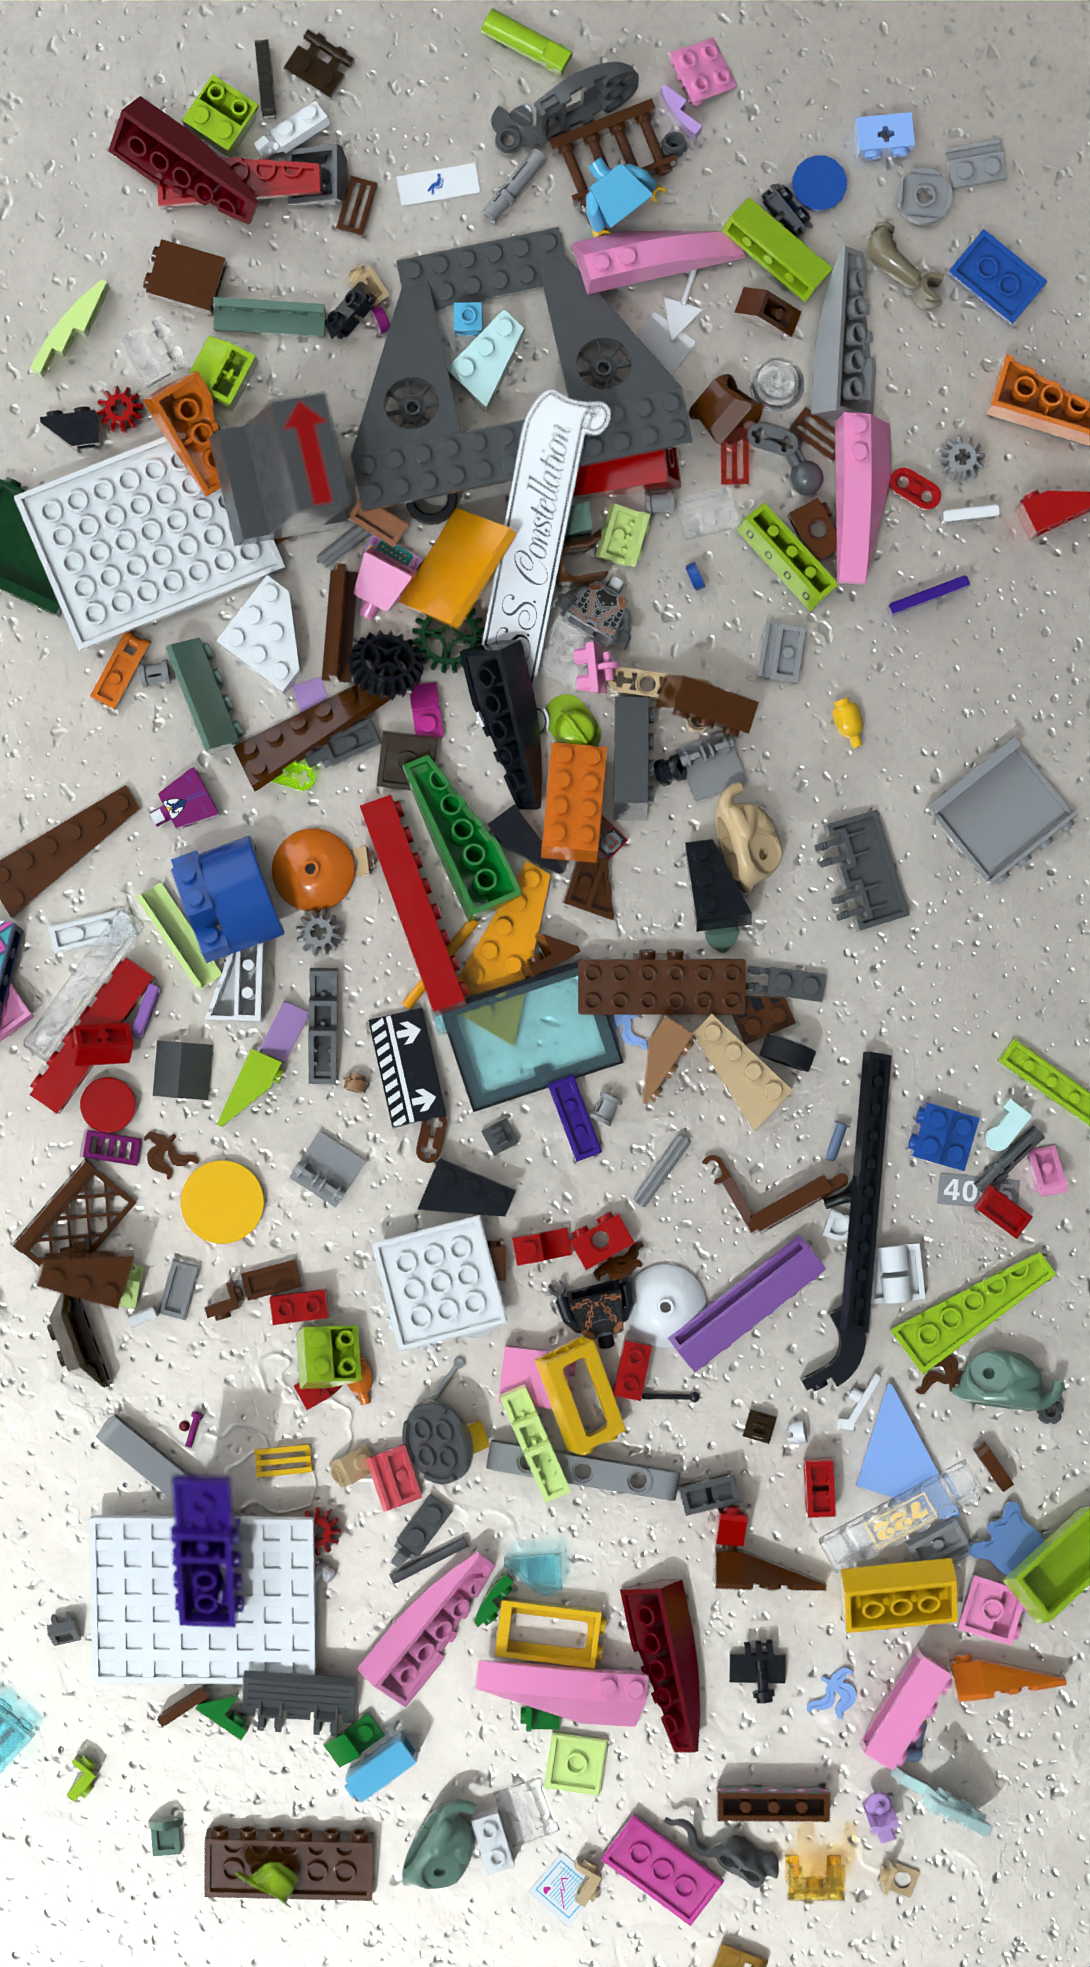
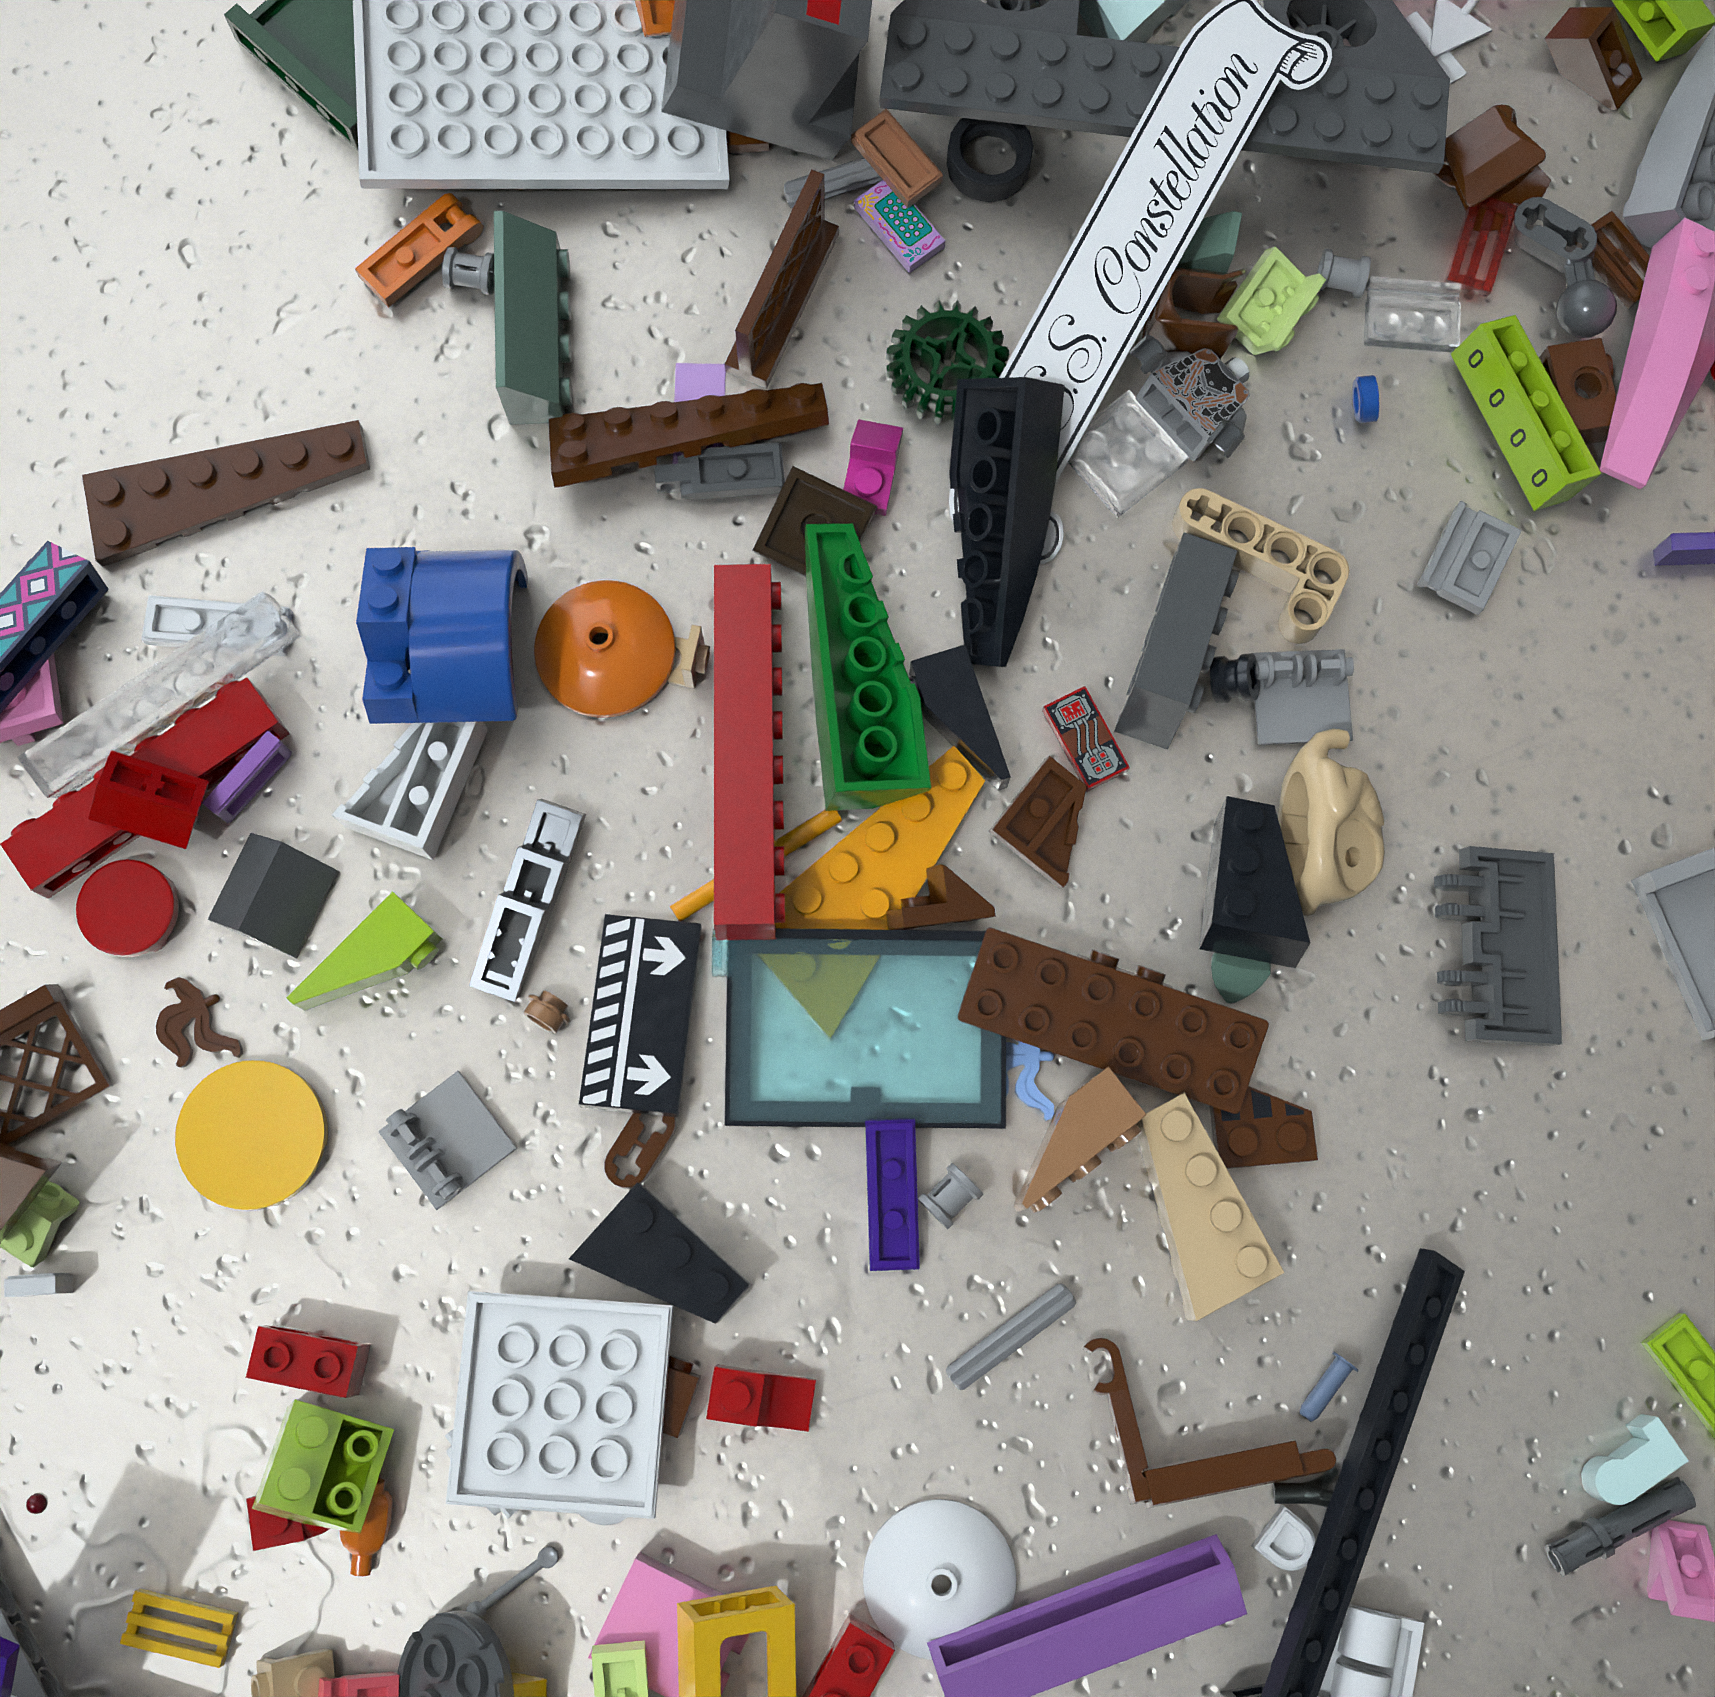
camera: 15 degrees right, 10 degrees down
magenta slope [80,1129,142,1166] -> none
yellowish green panel [136,882,222,990] -> none
magenta torso [149,767,221,830] -> none
light grey tile [158,1259,200,1320] -> none
magenta piece [185,1411,204,1448] -> none
reddish brown bracket [204,1280,244,1321] -> none
white brick [216,575,302,695] -> none
reddish brown tile [241,1259,302,1301] -> none
lavender slope [259,1001,309,1063] -> none
clear neon green beam [271,762,316,792] -> none
light grey gear [296,909,343,956] -> none
black gear [348,630,424,701] -> none
bright pink torso [353,547,418,619] -> none
light orange tile [398,508,517,629] -> none
dark grey tile [481,1118,519,1156] -> none
orange piece [541,742,607,863] -> none
lime piece [545,694,601,746] -> none
black torso [548,1271,635,1349] -> none
red brick [570,1211,634,1270] -> none
red slope [572,447,681,500] -> none
bright pink hips [573,642,620,694] -> none
reddish brown piece [593,1241,644,1281] -> none
reddish brown wedge [655,675,759,737] -> none
dark grey hinge [746,966,826,1002] -> none
clear cone [749,357,805,412] -> none
black tyre [759,1034,816,1072] -> none
yellow plant [832,697,863,749] -> none
blue plate [907,1102,980,1171] -> none
light grey sticker [937,1173,1020,1207] -> none
red tile [973,1184,1033,1239] -> none

